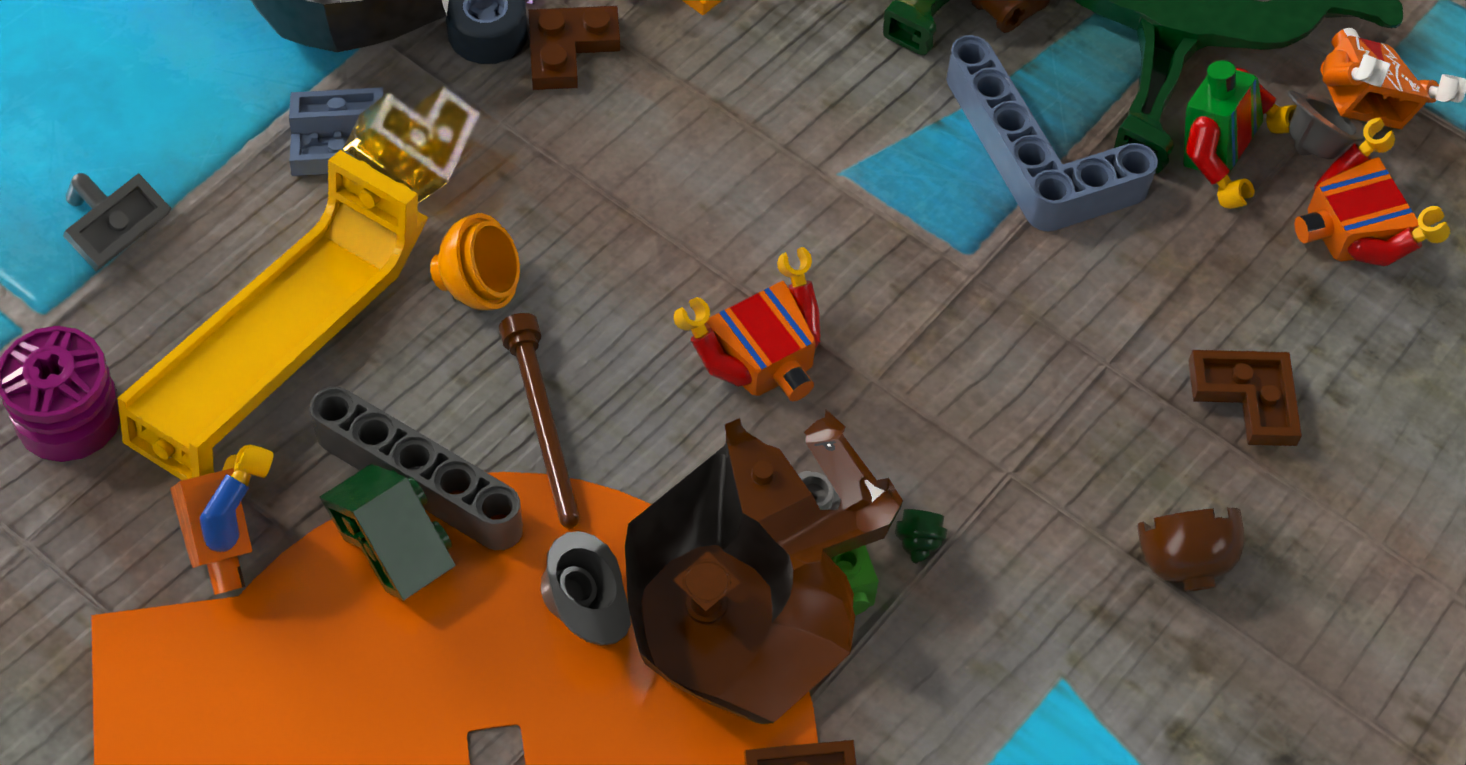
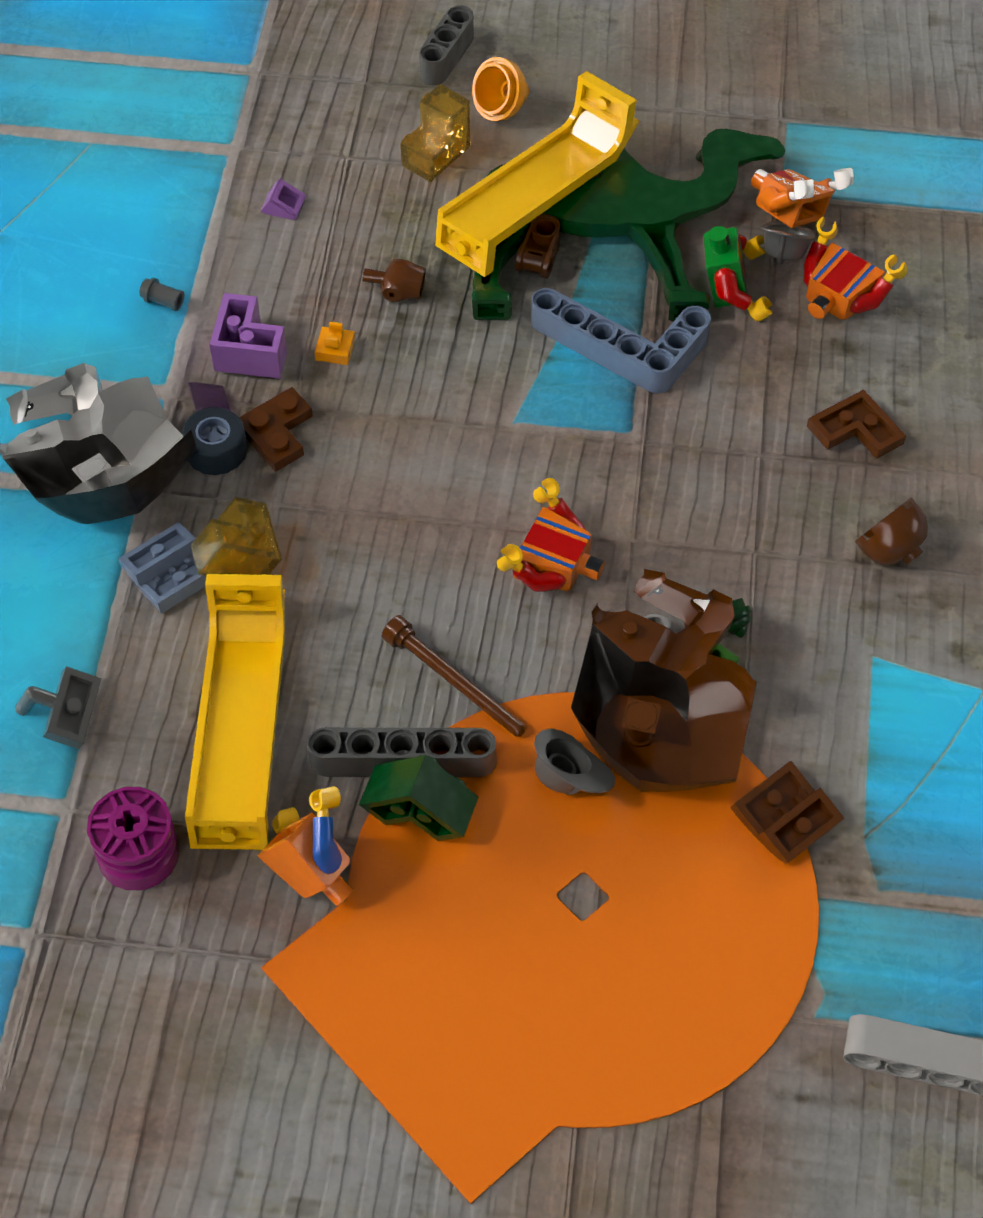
camera: 30 degrees left, 0 degrees up
light orange piece [430,213,520,310] -> none

